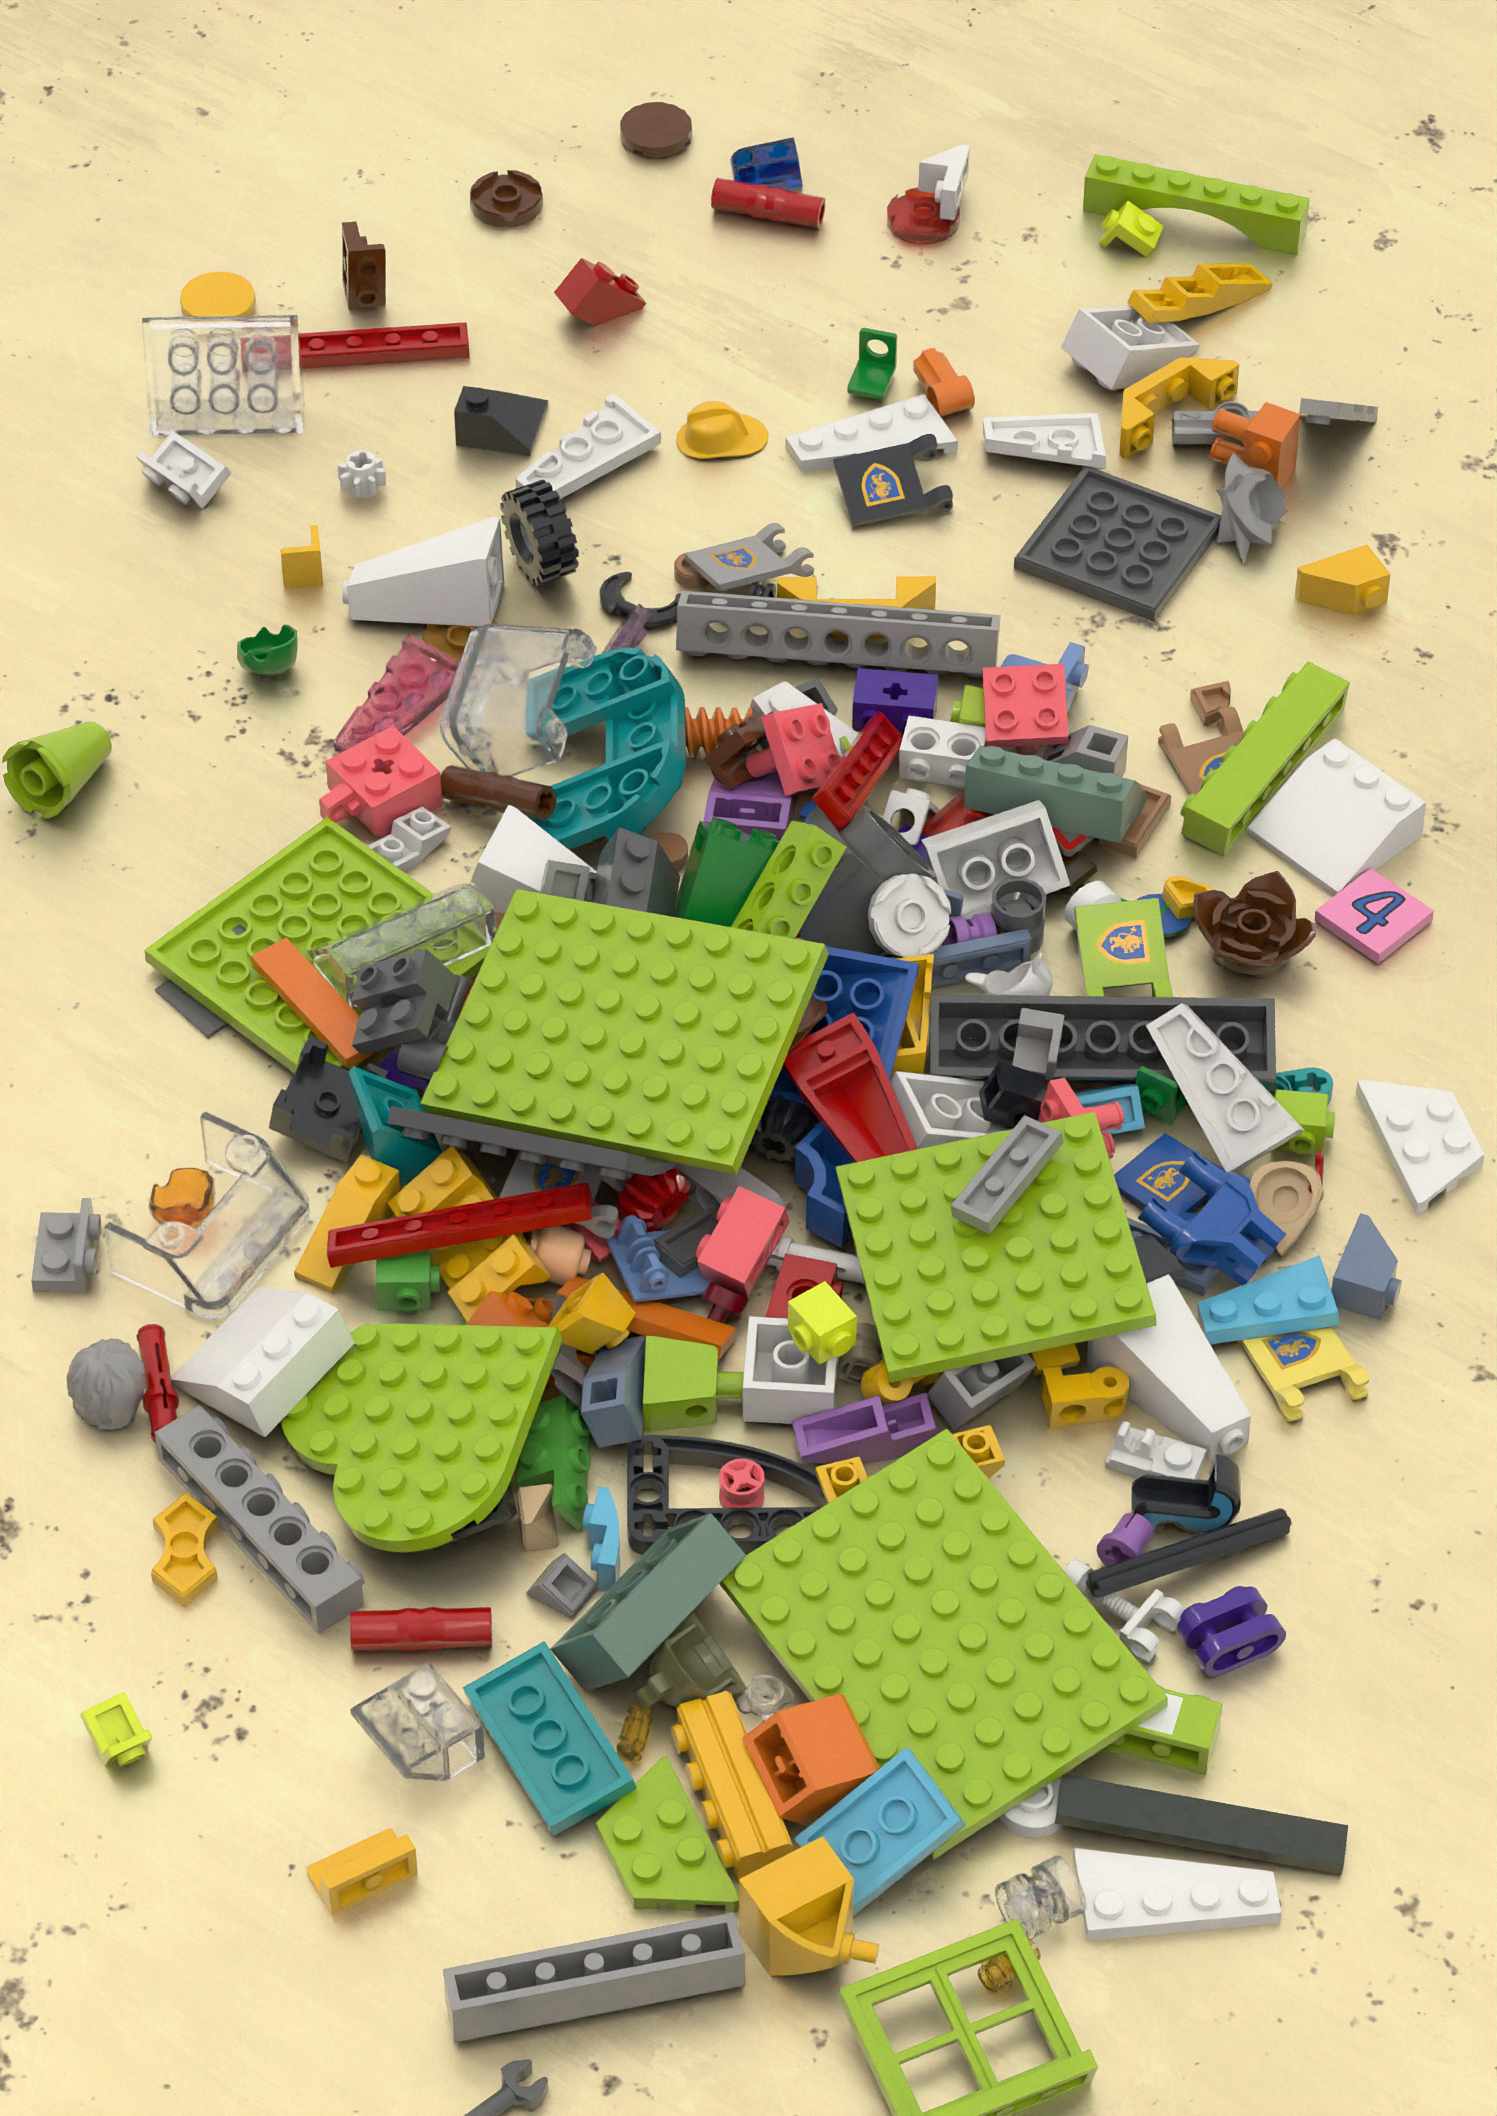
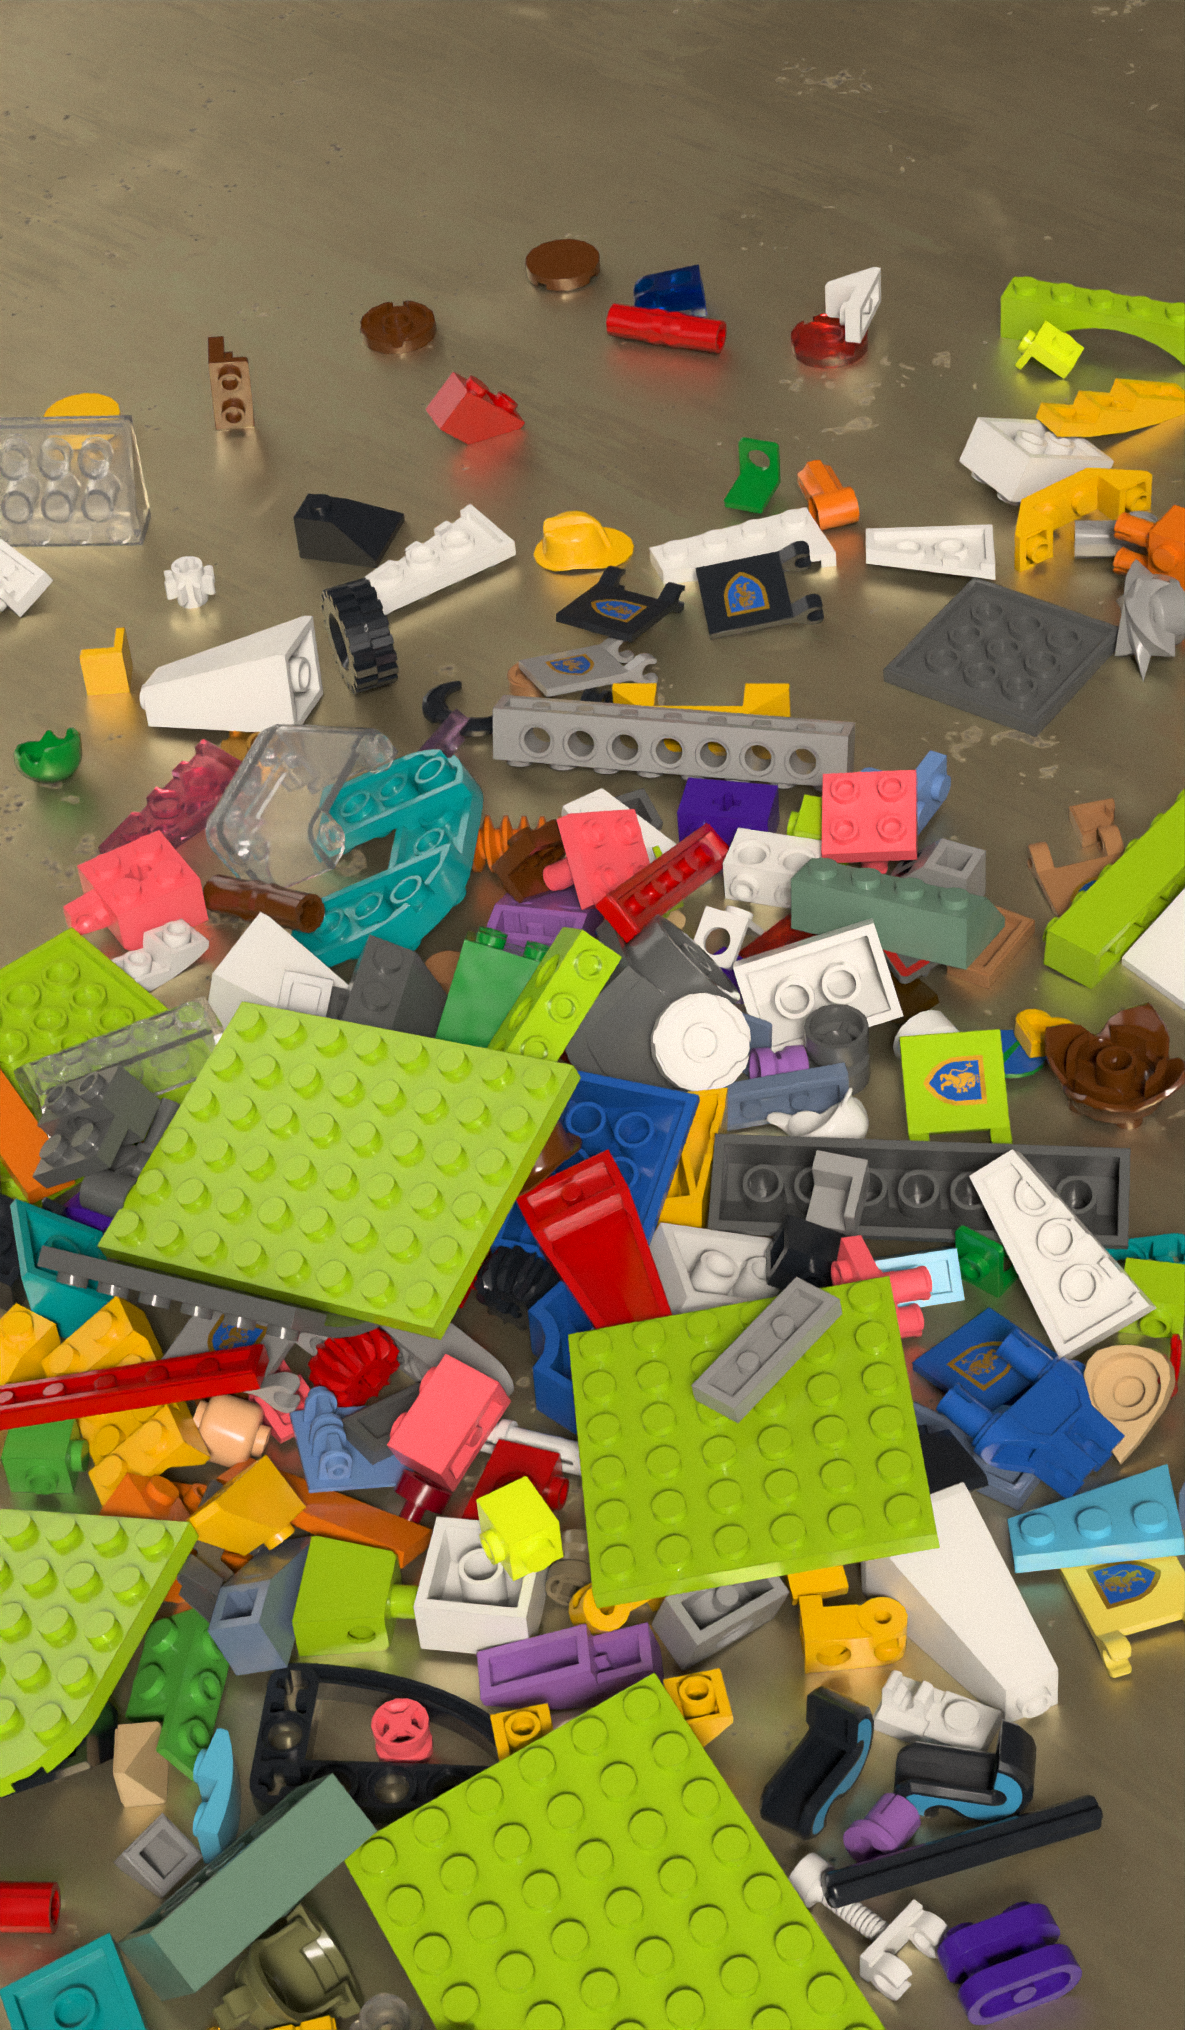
camera: 10 degrees right, 5 degrees down
red tile [240,322,470,372] -> none
none -> black flag [556,565,685,643]
none -> black animal [759,1686,874,1841]

